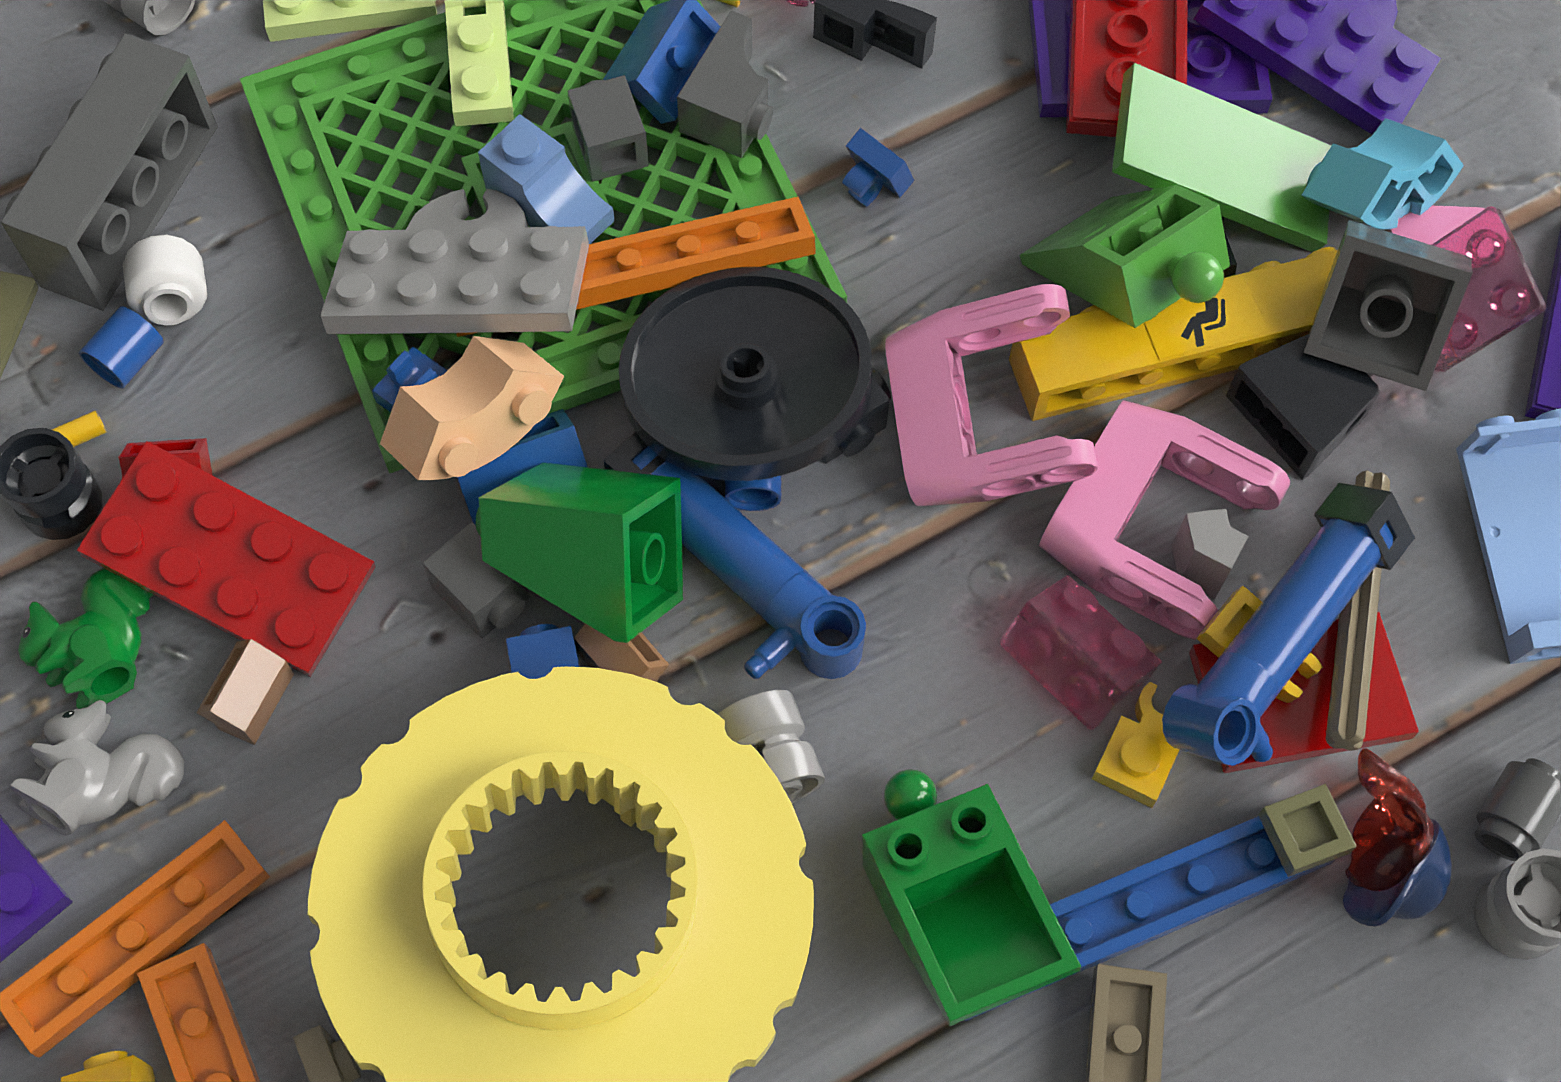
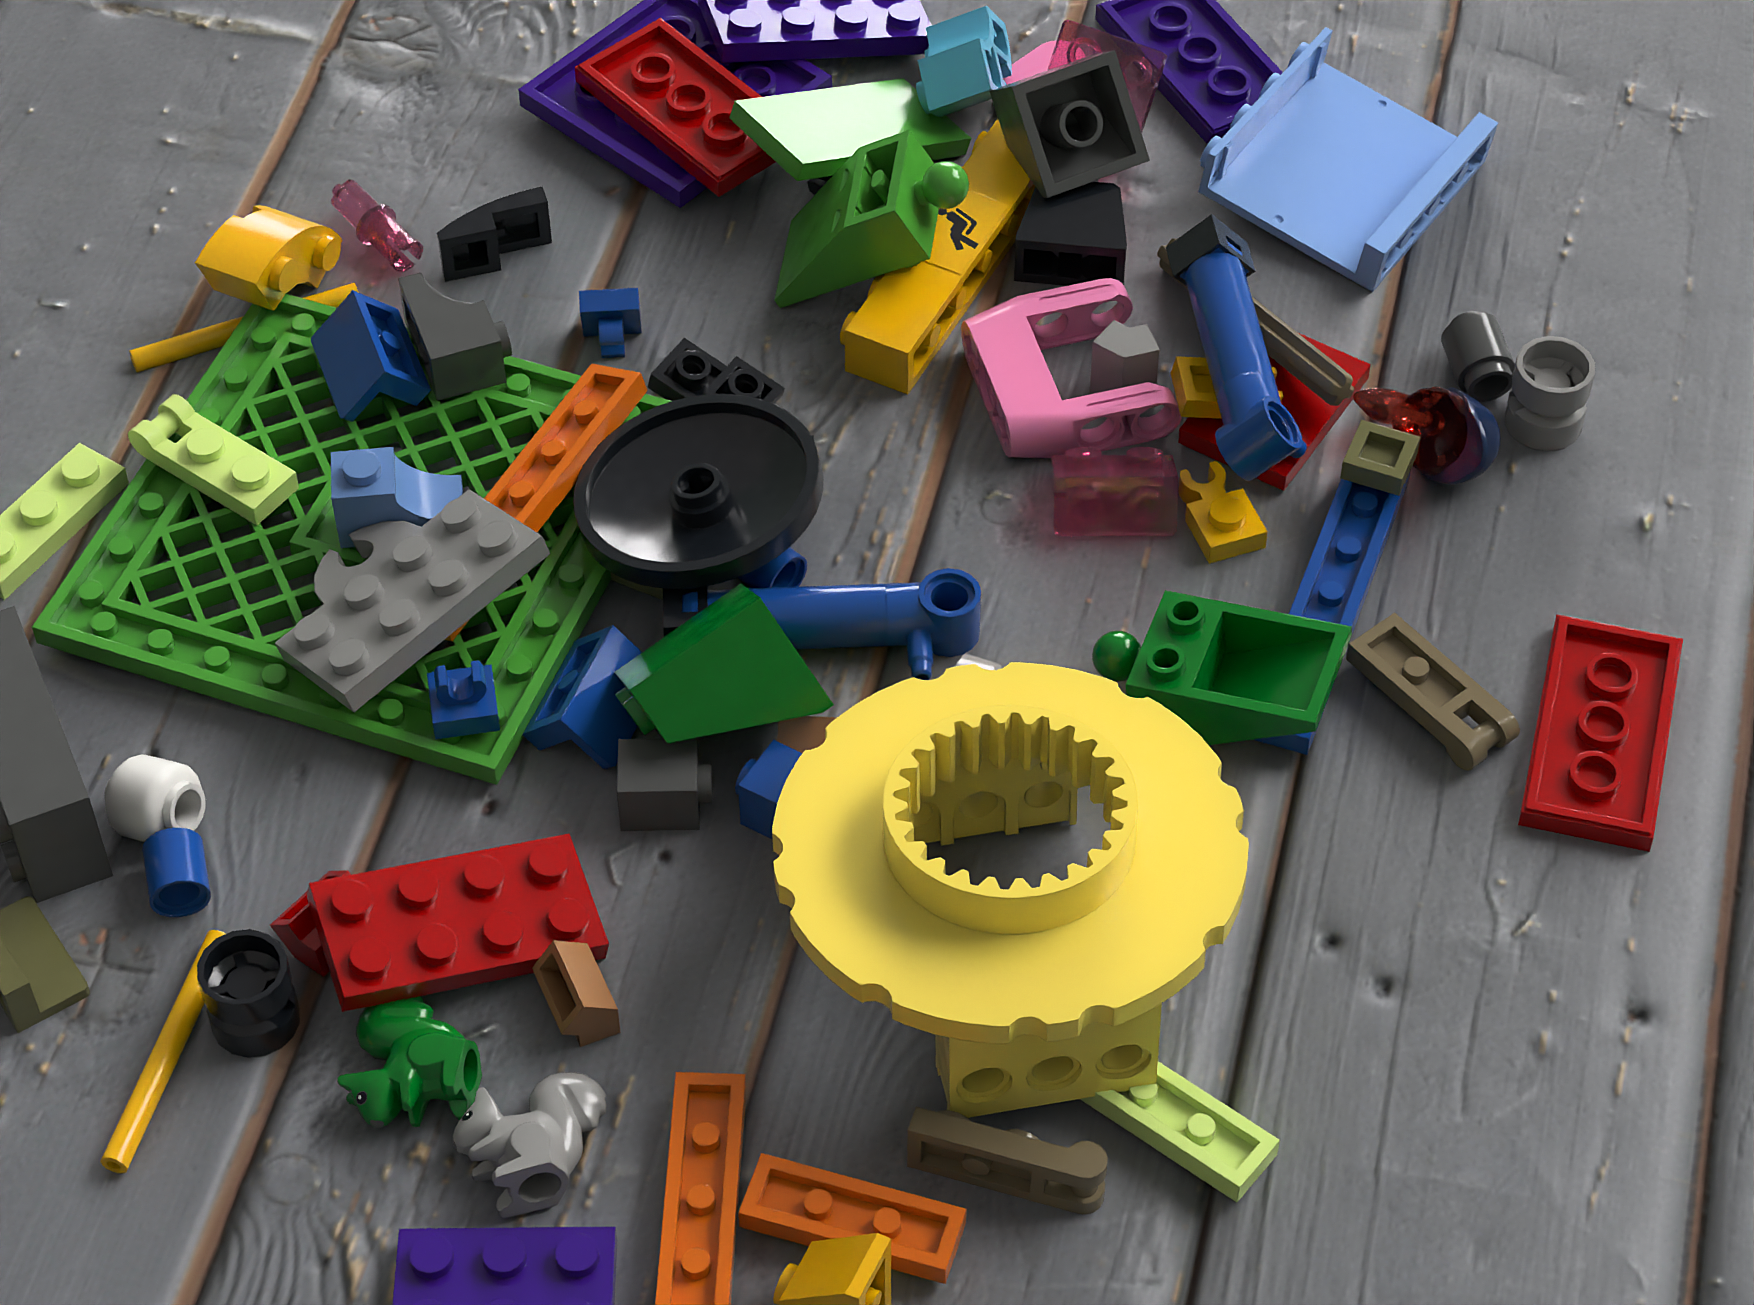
camera: 45 degrees left, 15 degrees down
light nougat brick [380,336,564,480] -> none
dark grey brick [567,75,649,182] -> none
bright pink connector [885,284,1098,506] -> none
none -> black slope [647,338,785,404]

